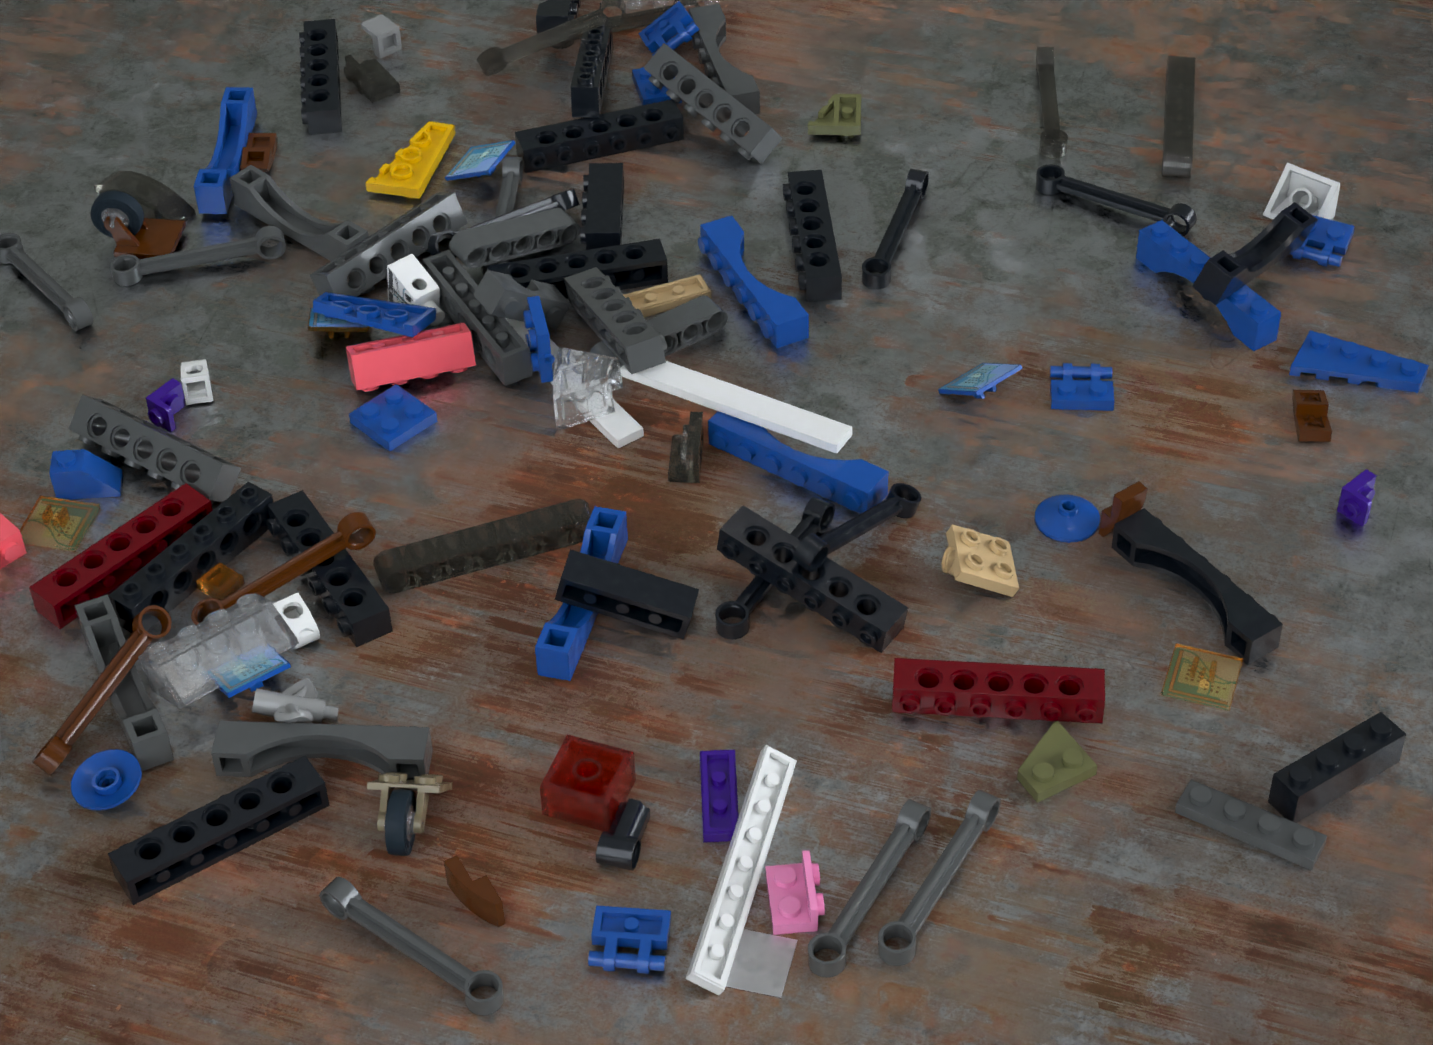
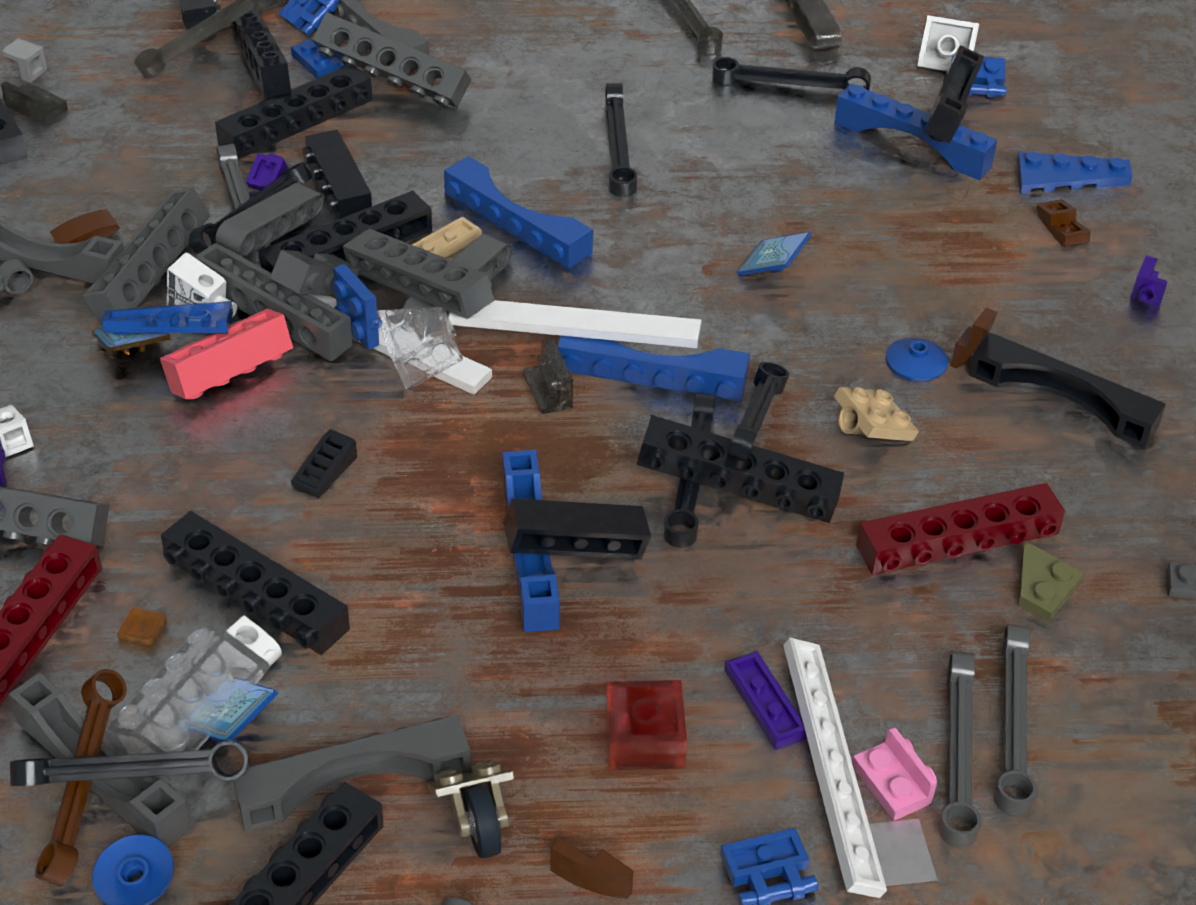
camera: 25 degrees left, 0 degrees up
black brick [108,481,273,633] -> none
reddish brown piece [191,512,376,637] -> none
light grey plant [252,678,339,724] -> none
blue plate [349,384,437,452] -> none
yellow wing [366,121,456,199] -> none
clear smoke beam [373,499,592,593] -> none
piece [445,140,515,181] -> none
black piece [596,798,650,871] -> none
black brick [783,170,842,302] -> none
olive wing [808,94,861,136] -> none
blue plate [1050,363,1115,411] -> none
clear orange piece [1161,643,1243,711] -> none
none -> black piece [10,739,251,786]
none -> reddish brown slope [50,209,121,244]
none -> dark purple bracket [246,153,289,191]
none -> black slope [291,429,357,498]

